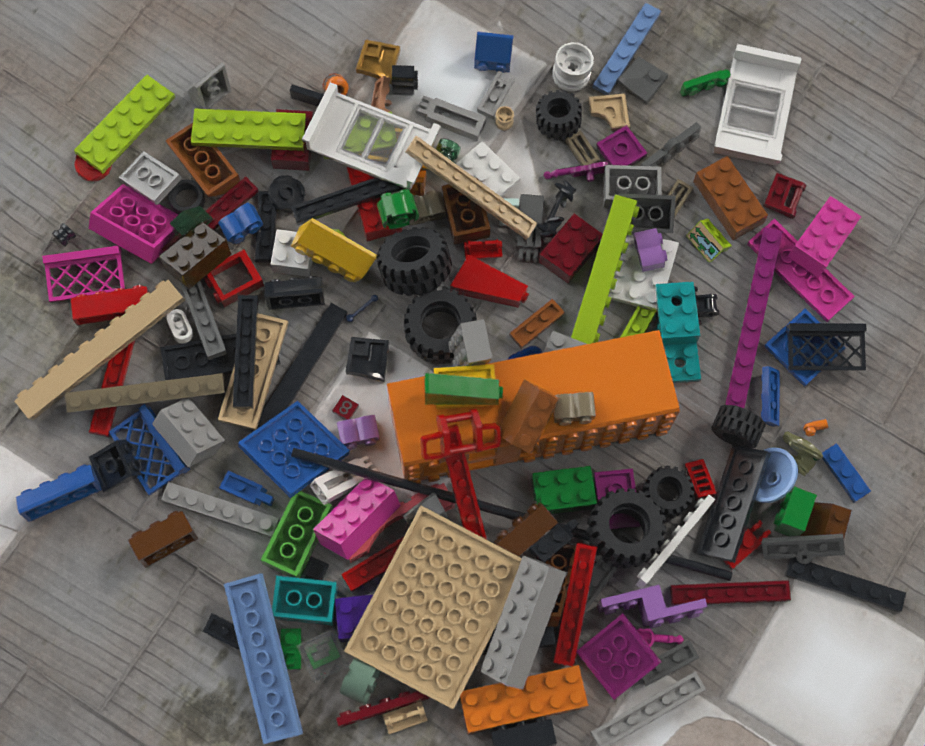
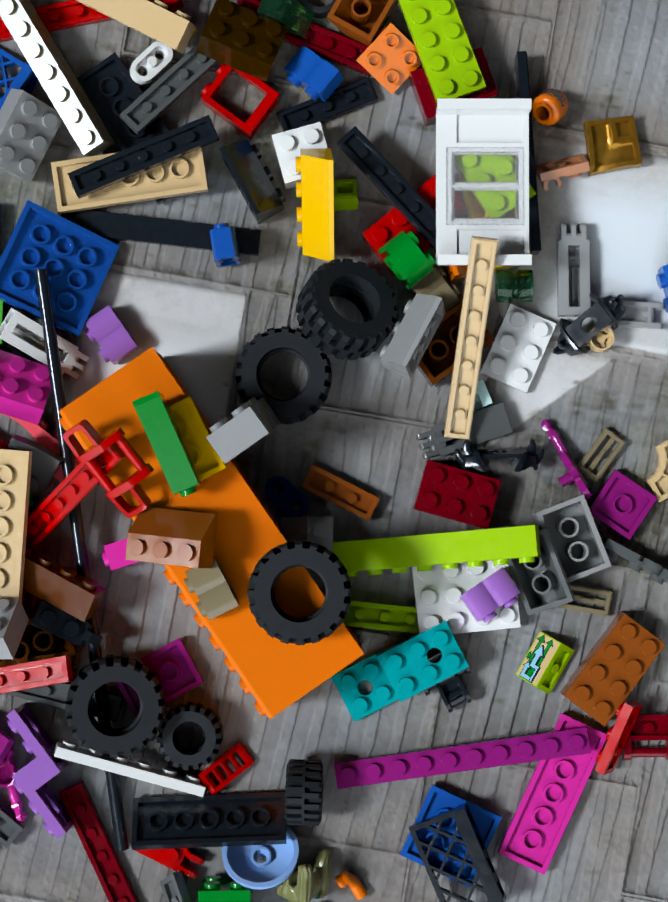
camera: 75 degrees right, 15 degrees up
black tile [268,175,306,212] -> none
dark red tile [332,395,359,420] -> none
black plate [345,337,390,382] -> none
dark blue hinge [346,295,378,322] -> none
black brick [392,65,418,95] -> none
red slope [450,255,529,308] -> none
red hinge [464,239,502,259] -> none
green brick [531,466,597,514] -> none
black tyre [536,90,582,140] -> none
blue plate [761,366,780,427] -> none
dark pink brick [787,196,862,278] -> none
none -> dark pink brick [102,538,140,571]
none -> blue brick [209,223,241,267]
none -> black tyre [248,541,352,645]
none -> orange hinge [356,22,421,94]
none -> light grey slope [380,293,446,380]
none -> black piece [553,293,625,356]
none -> red plate [595,700,643,775]

